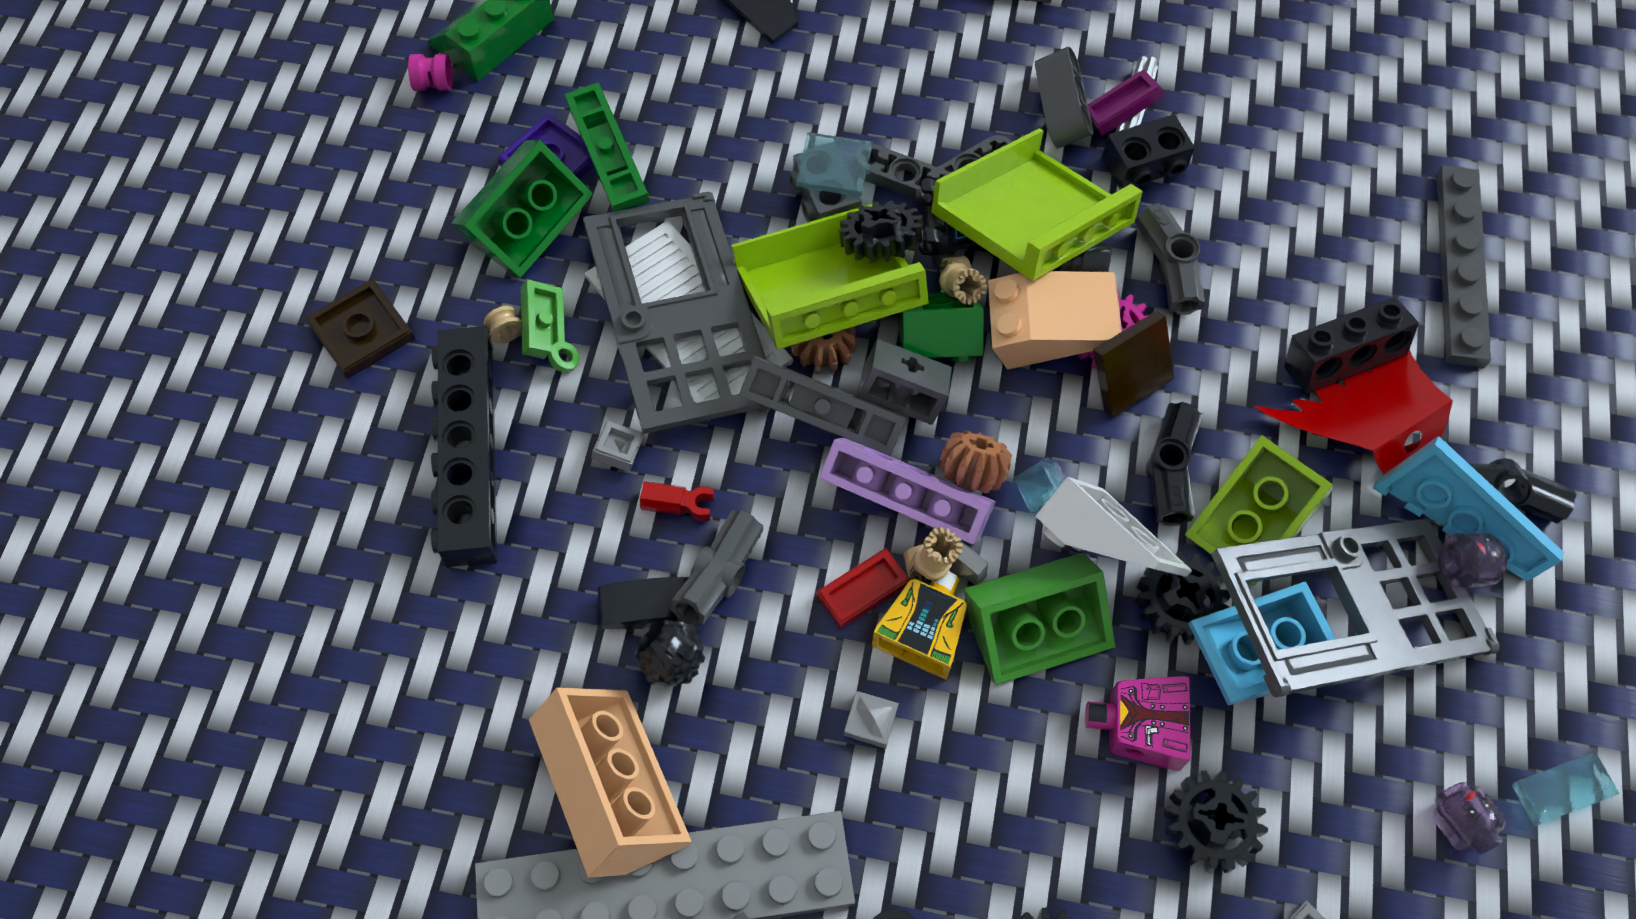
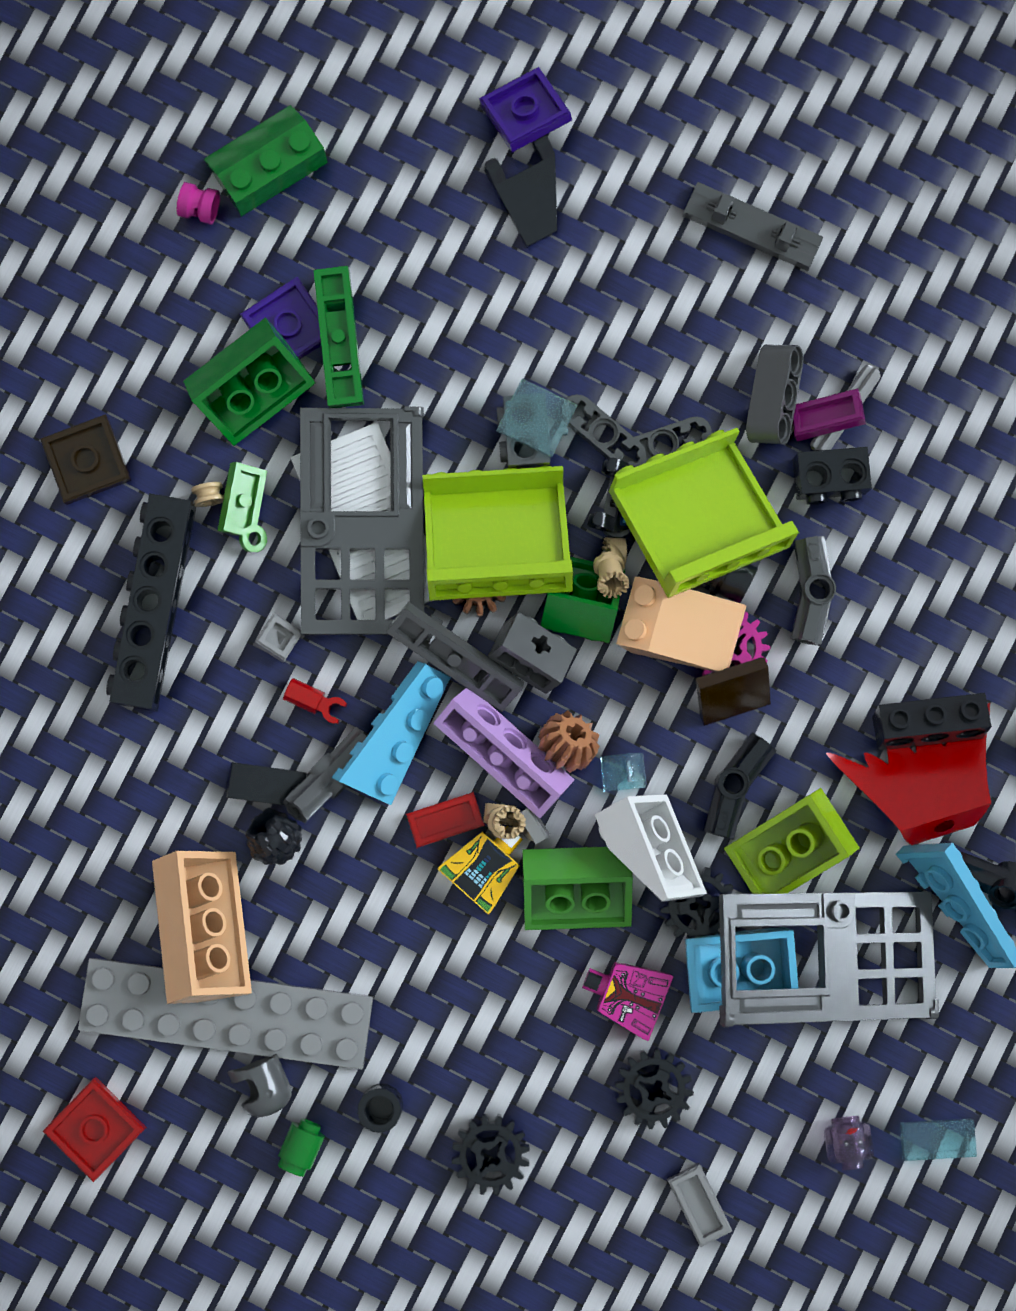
camera: 15 degrees right, 20 degrees up
black gear [839,201,924,263] -> none
light grey tile [844,691,899,749] -> none
head [1438,532,1507,588] -> none
none -> medium azure wing [332,661,450,805]

